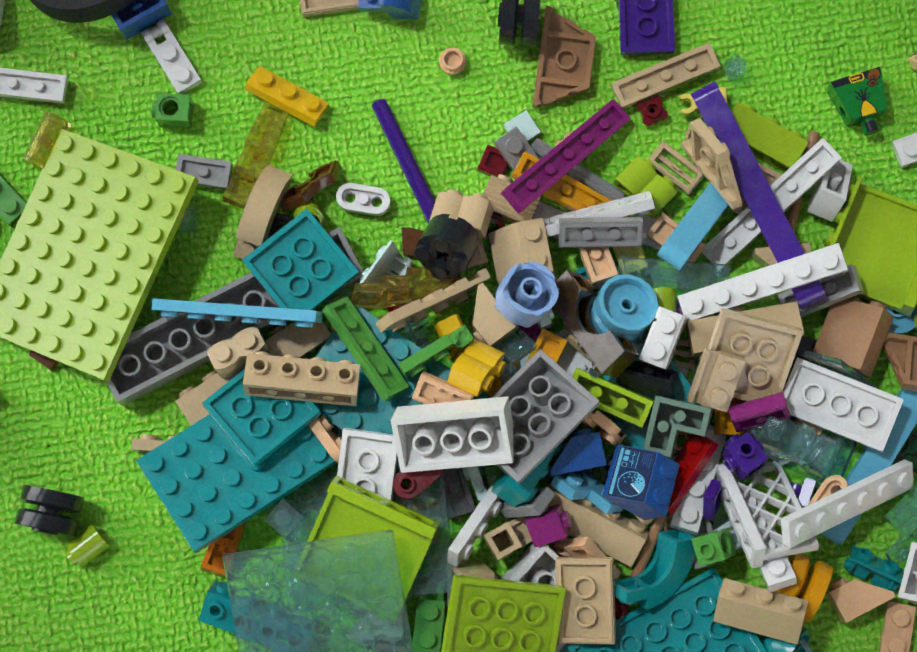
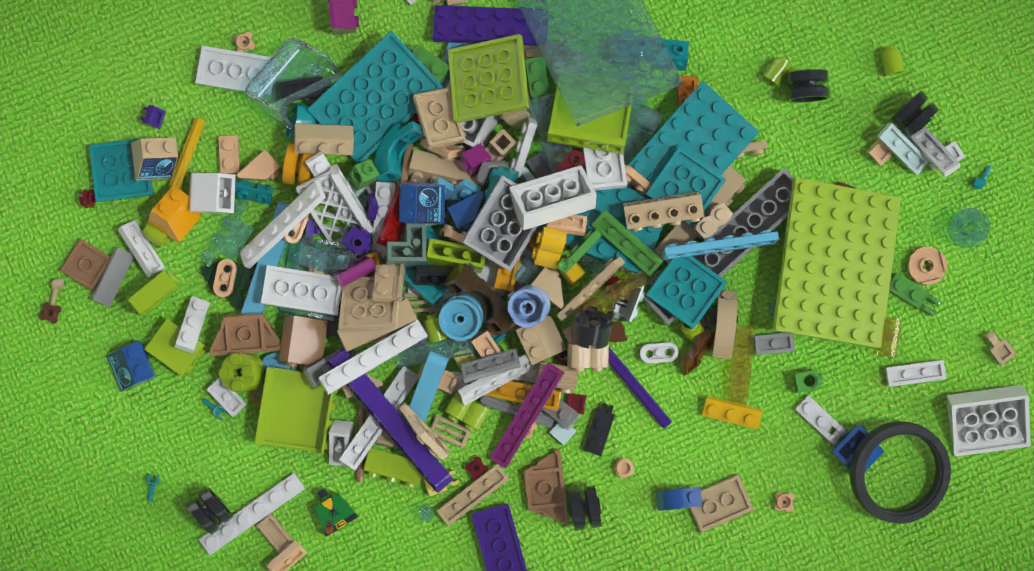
camera: 160 degrees right, 5 degrees up
white brick [639,306,688,369] -> none
none -> black hinge [583,402,615,456]

